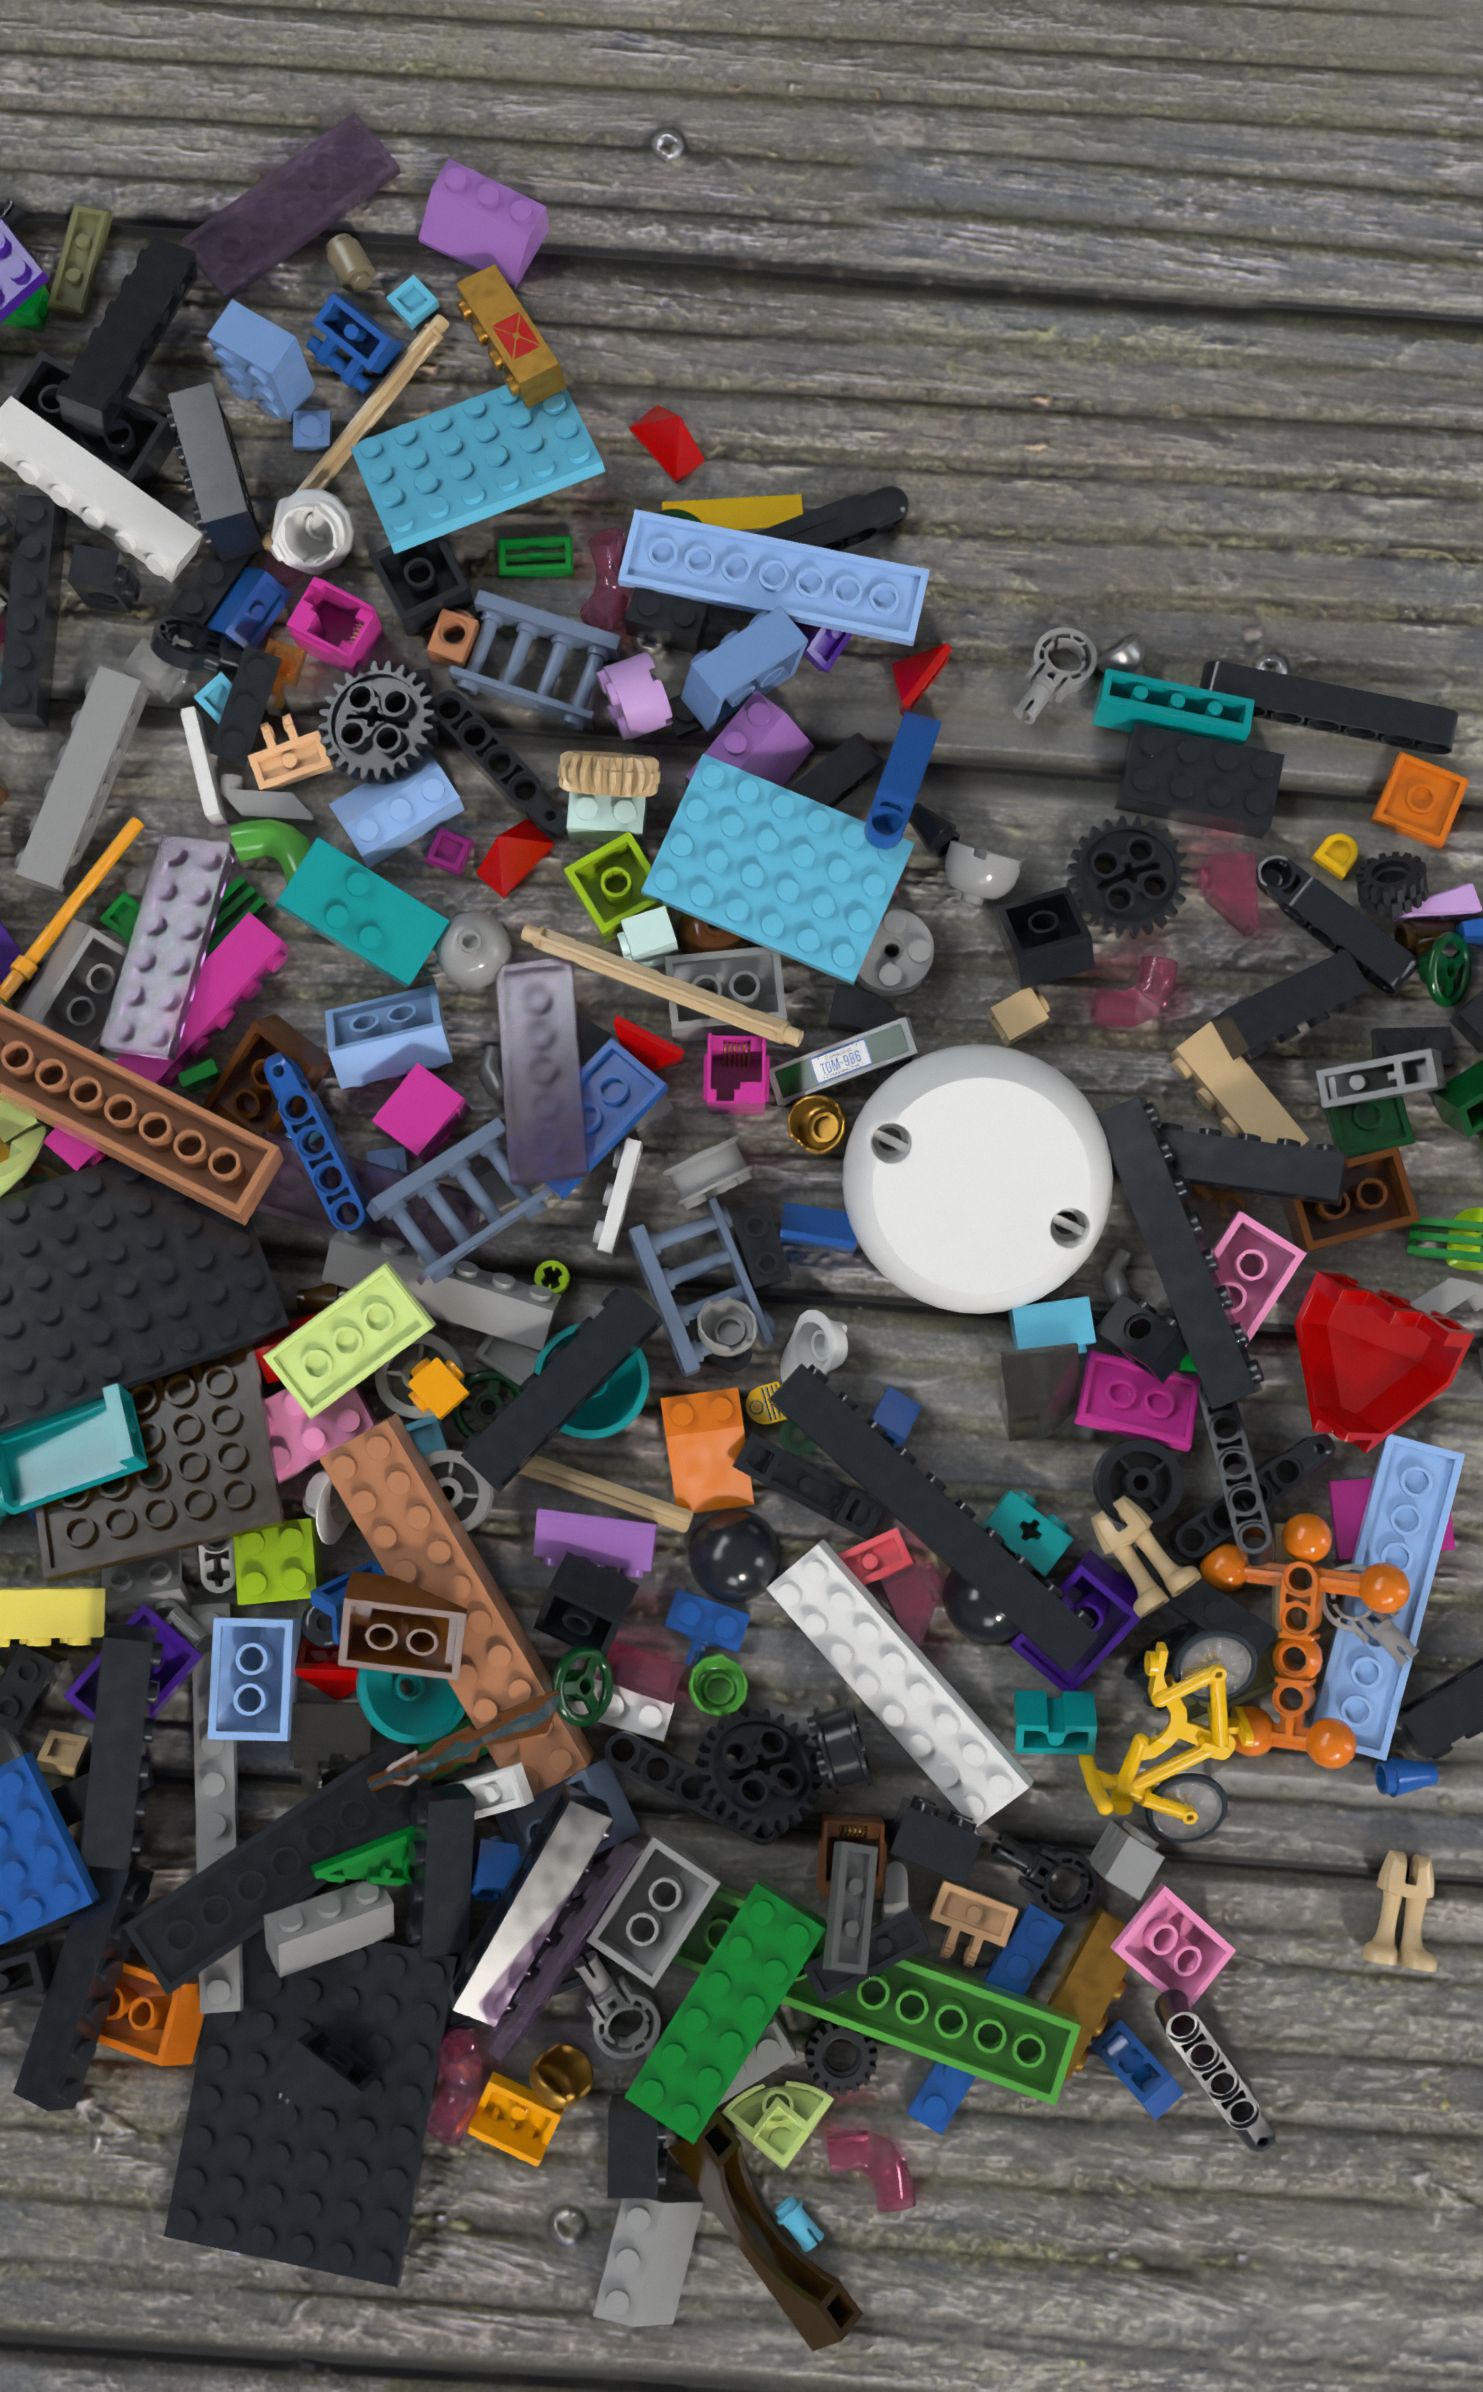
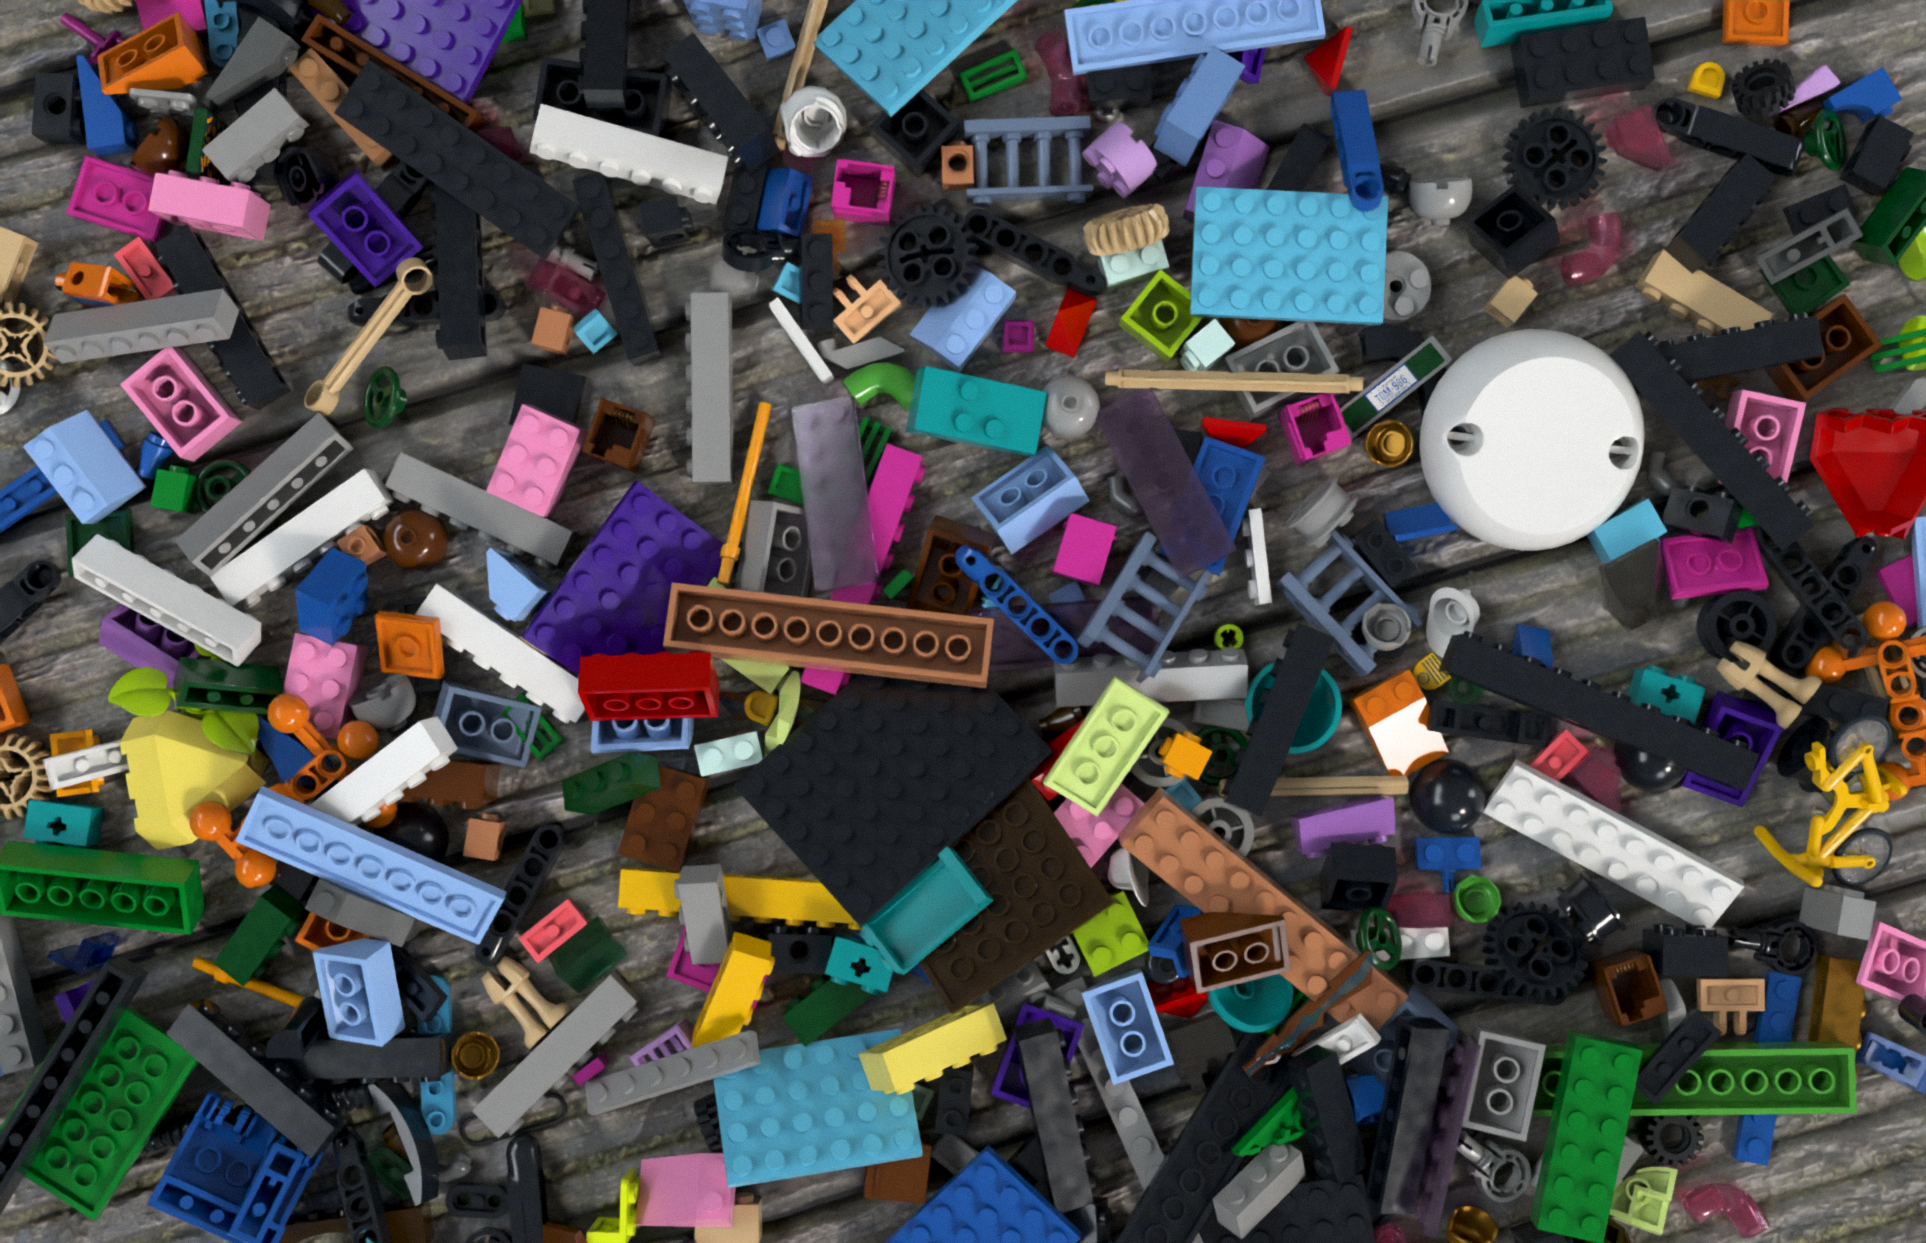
camera: 15 degrees left, 5 degrees up
tan plate [36,1729,89,1778] -> none
dark grey plate [823,1841,878,1975] -> none
teal brick [1013,1690,1097,1755] -> none

